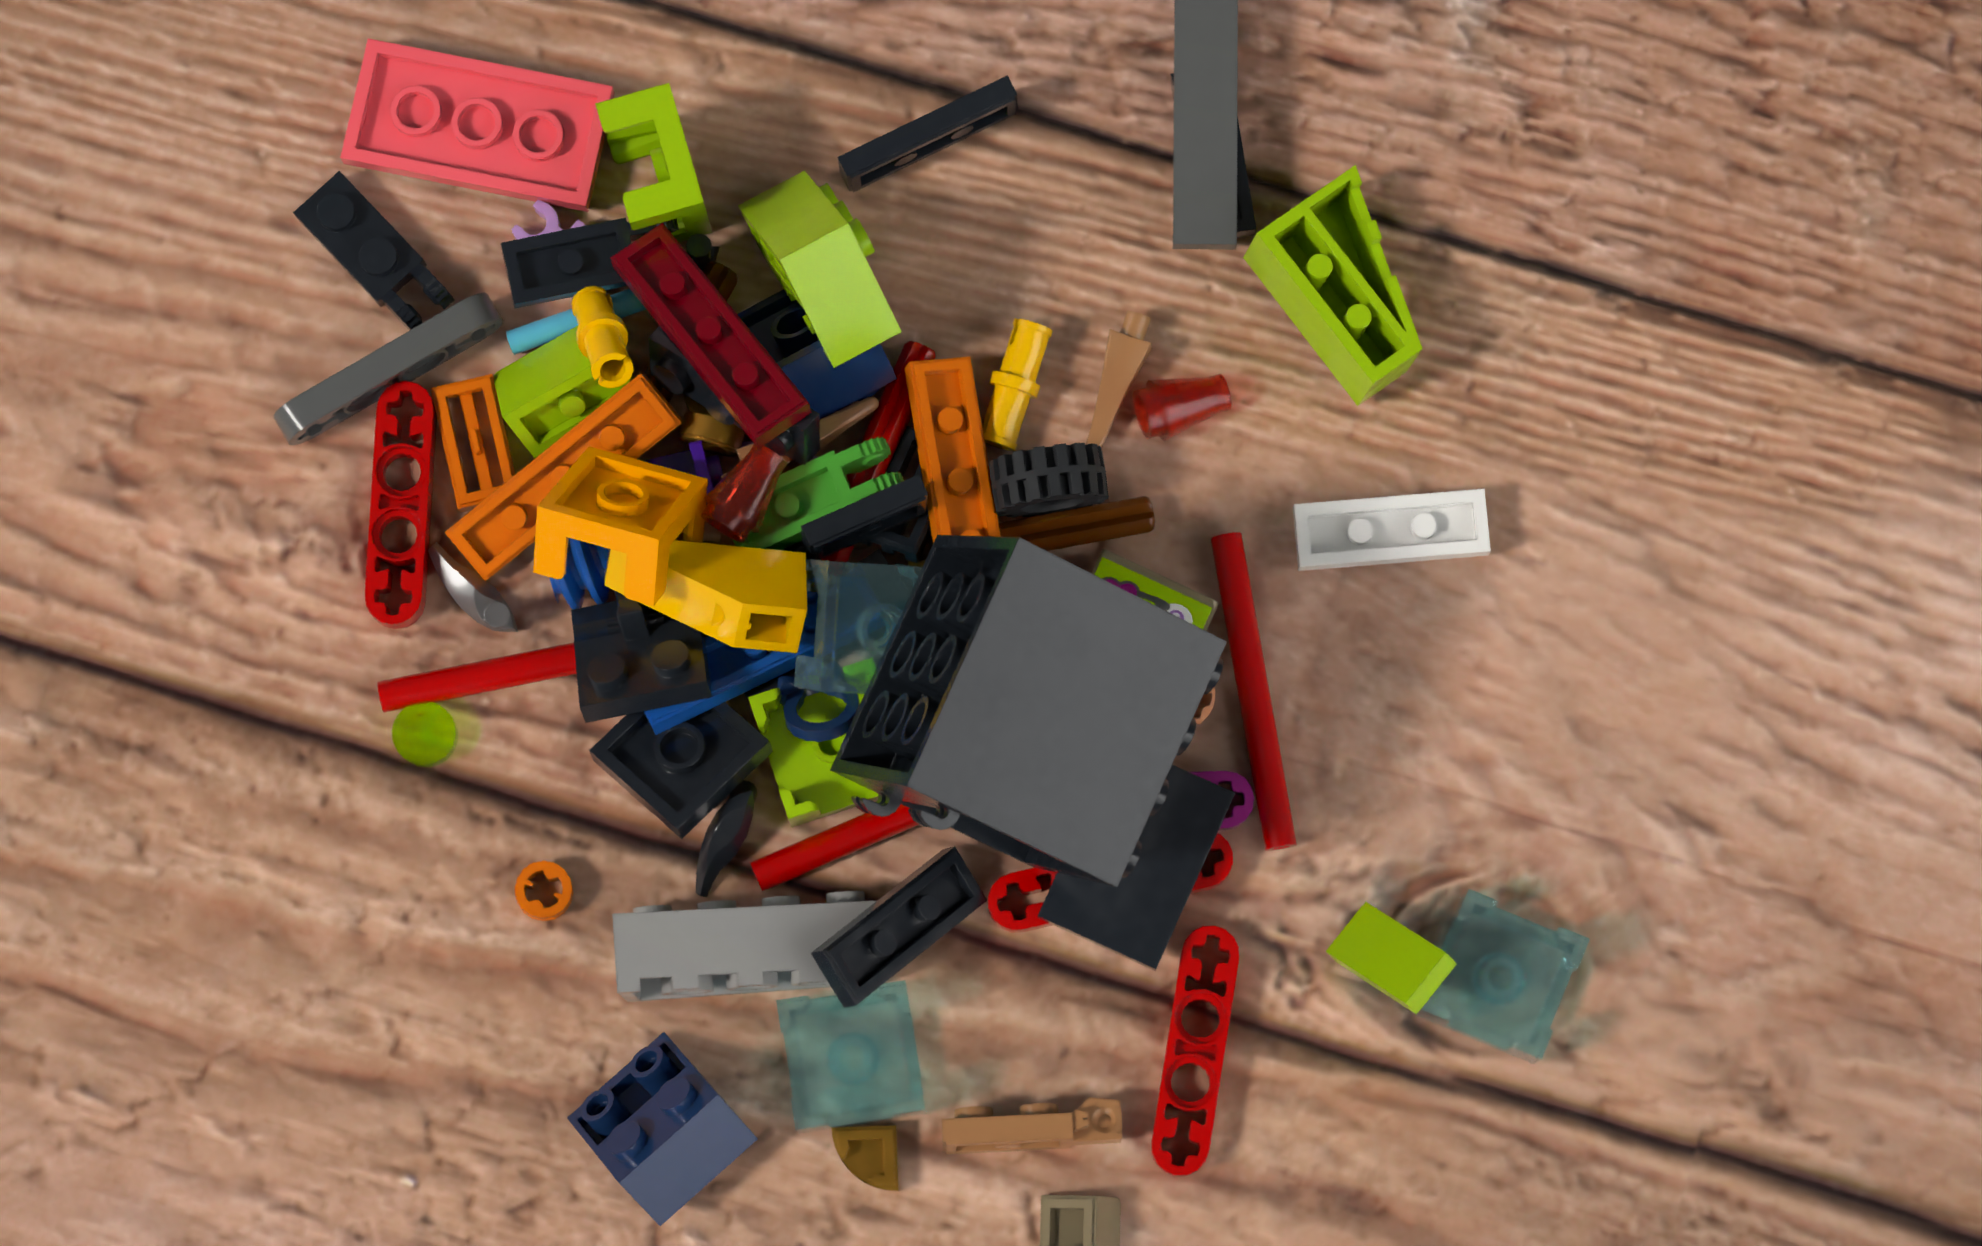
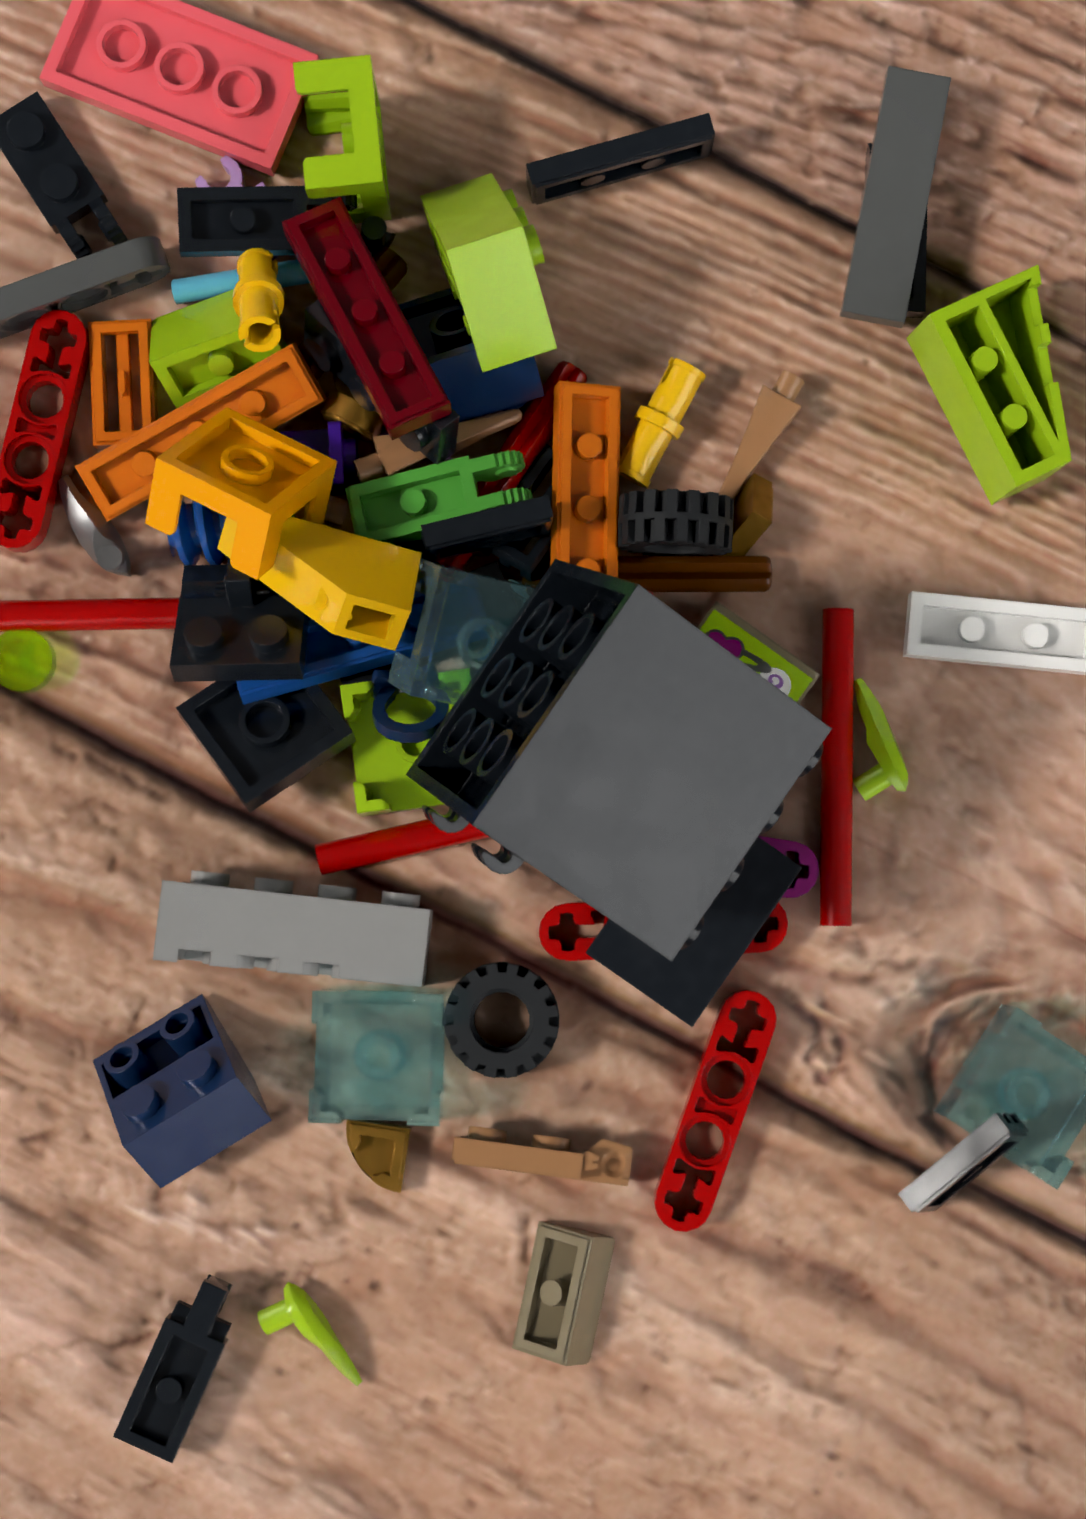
camera: 10 degrees right, 5 degrees up
orange bush [514,861,573,921] -> none
black bar [695,780,757,897] -> none
clear red cone [701,444,787,543] -> none
black tile [811,846,987,1008] -> none
clear red cone [1133,374,1232,441] -> none
lime tile [1326,901,1457,1015] -> none
none -> black tyre [444,962,559,1078]
none -> pearl gold tile [722,473,773,556]
none -> lime bar [853,678,908,801]
none -> tile [898,1113,1029,1213]

